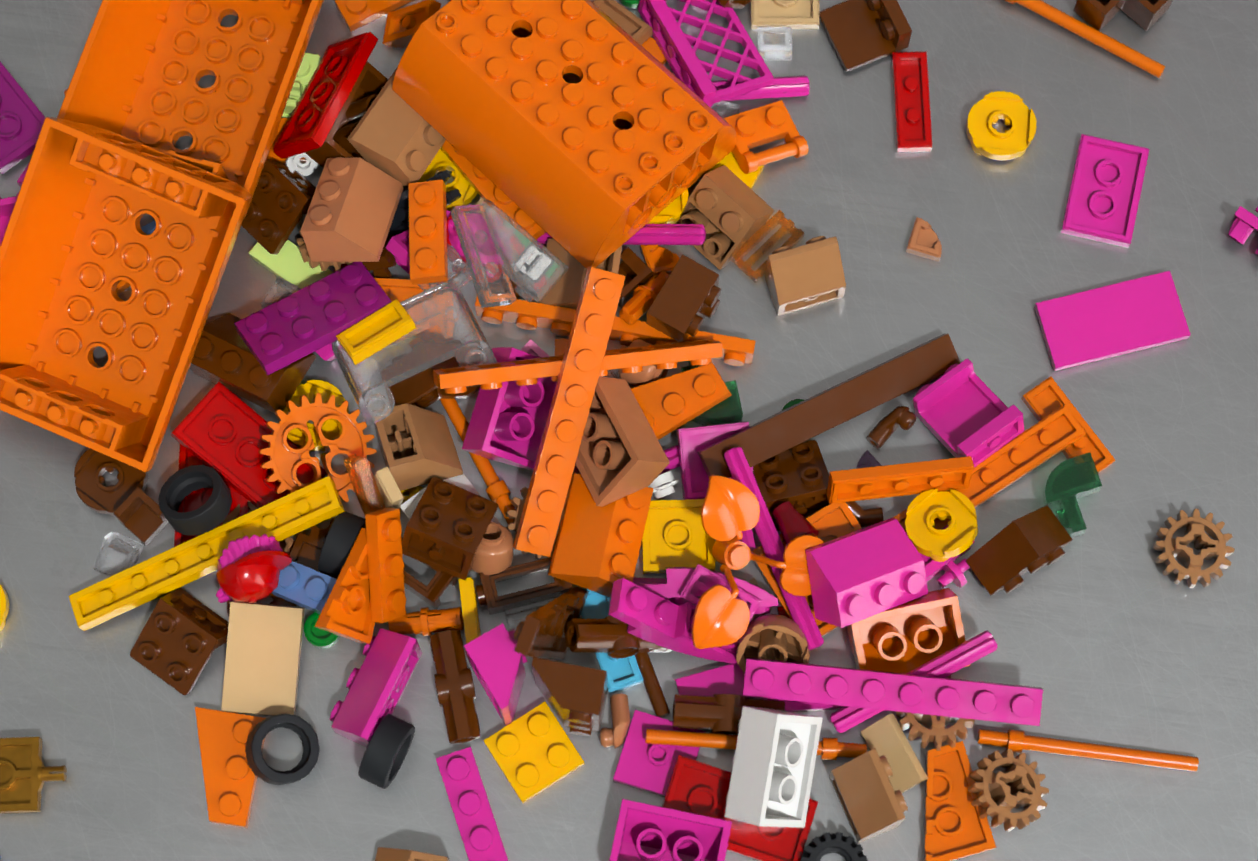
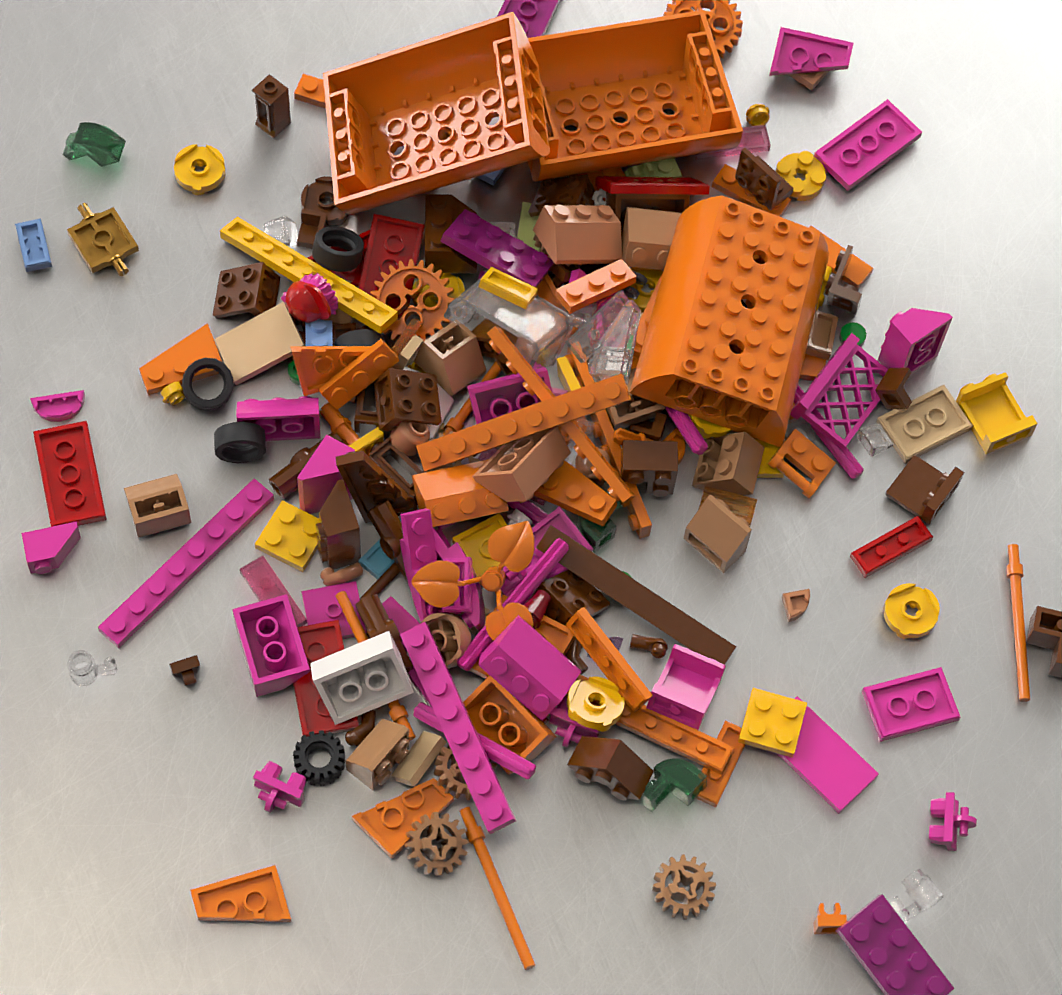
camera: 55 degrees right, 10 degrees down
none -> yellow plate [161,382,185,406]
none -> clear pink tile [239,555,307,627]
none -> reddish brown arm [345,710,376,746]
none -> yellow tile [556,356,581,392]
none -> yellow plate [738,688,807,758]

